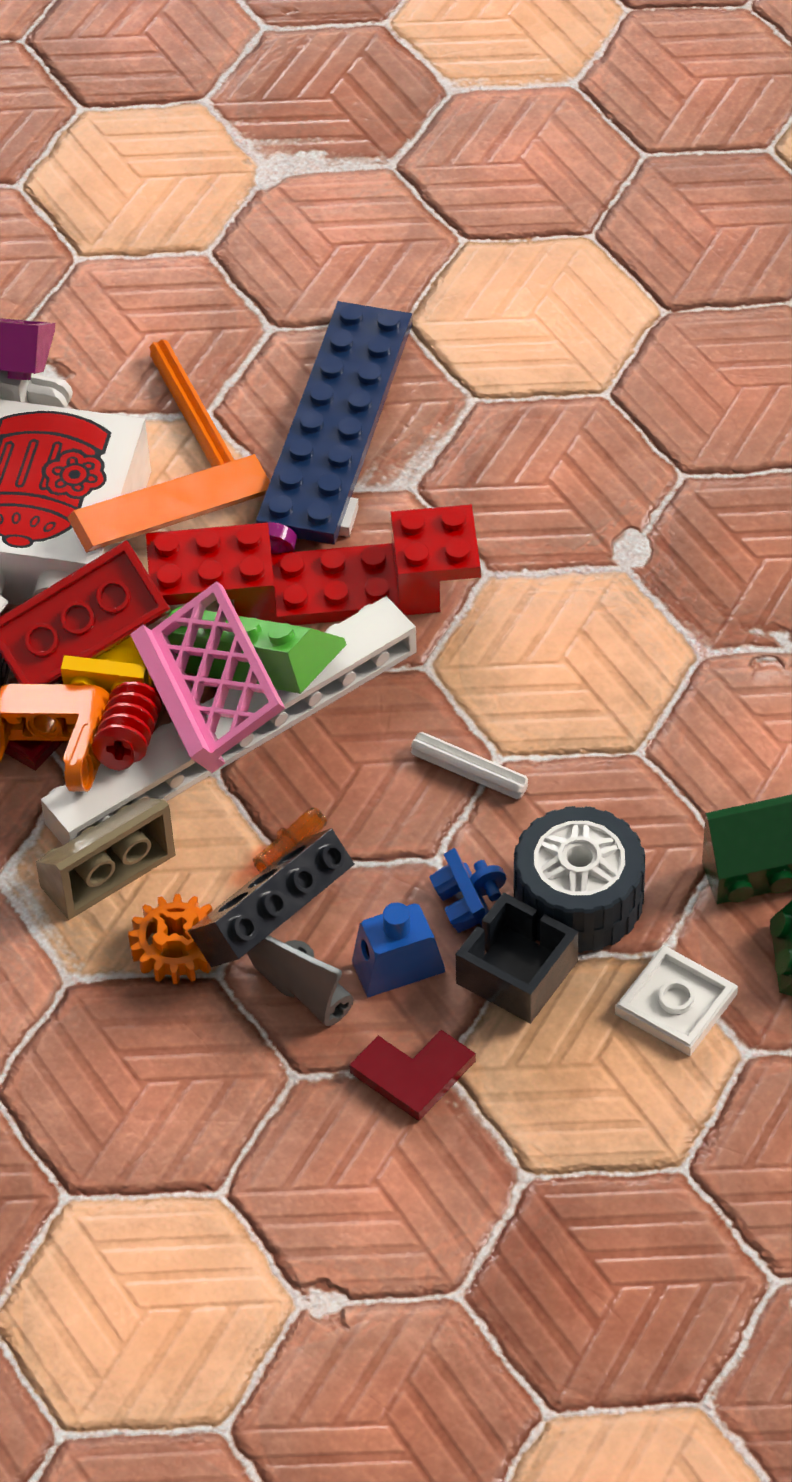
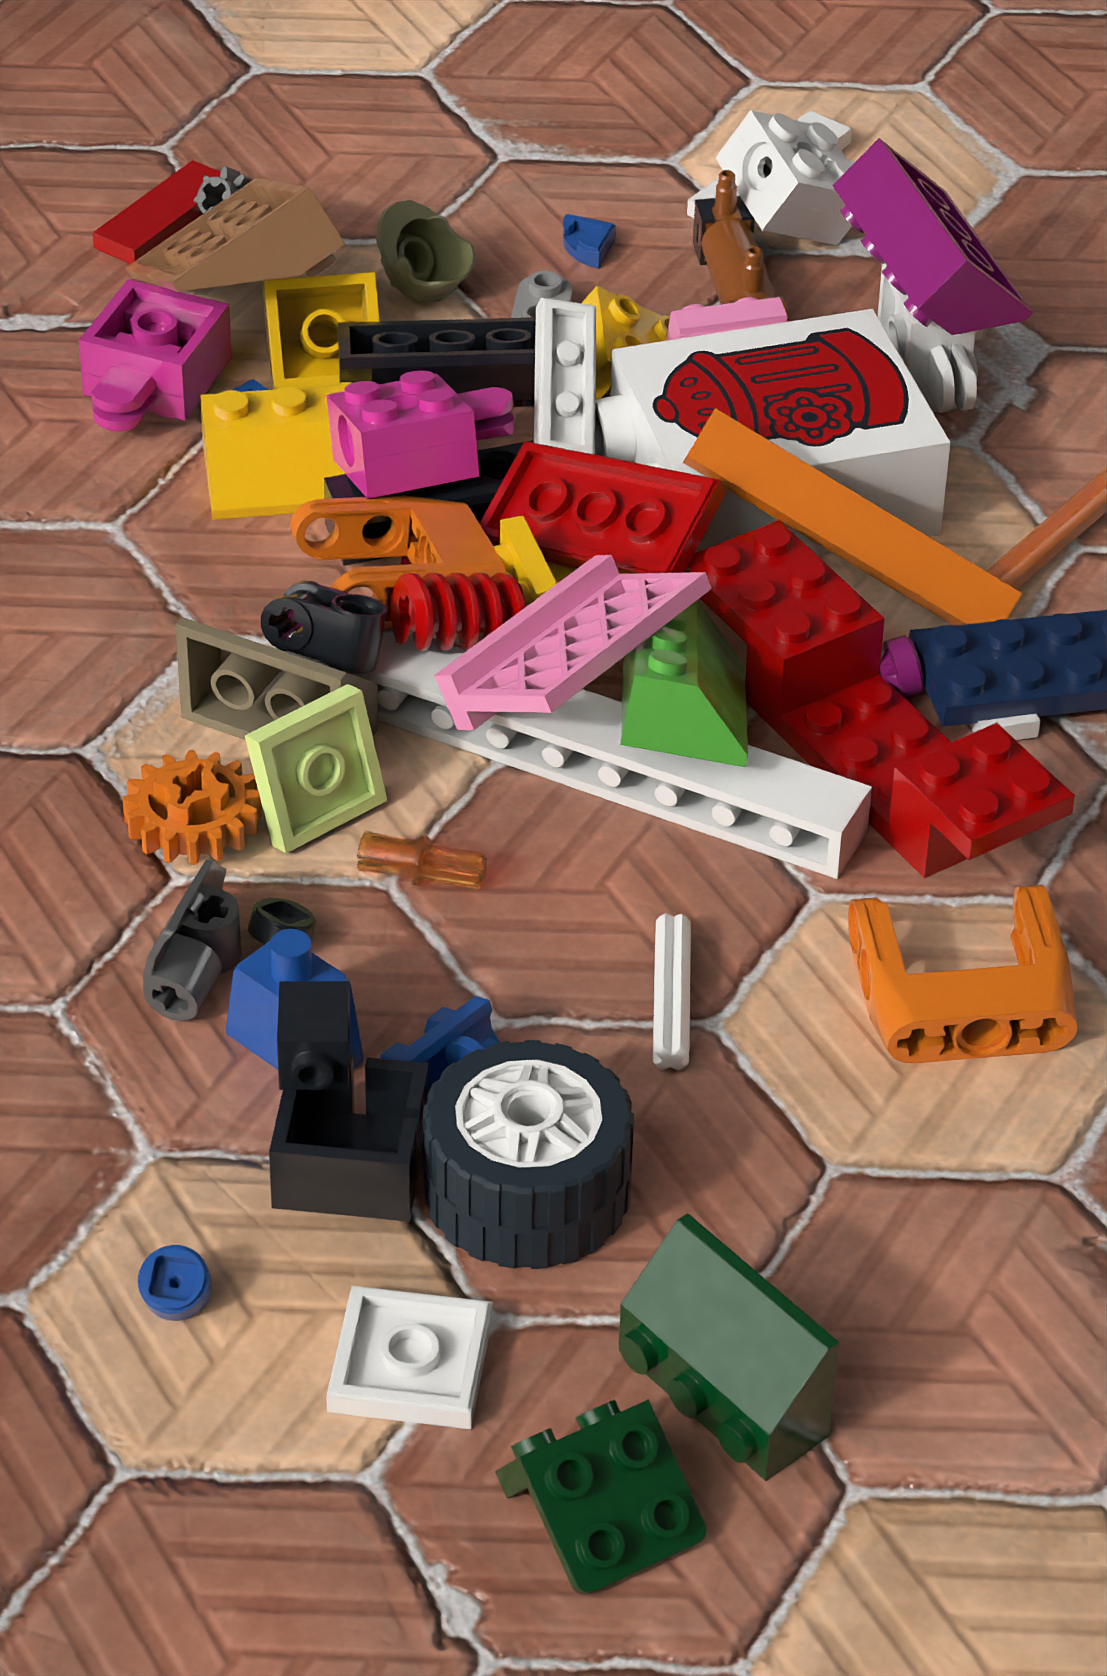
camera: 60 degrees right, 10 degrees down
black brick [188,828,355,967] -> none
dark red tile [349,1030,476,1121] -> none
none -> blue tile [138,1245,212,1321]
none -> yellowish green plate [245,684,388,853]
none -> black tile [247,898,316,945]
none -> black piece [260,580,387,673]
none -> black brick [277,981,350,1090]
none -> orange connector [848,884,1078,1063]

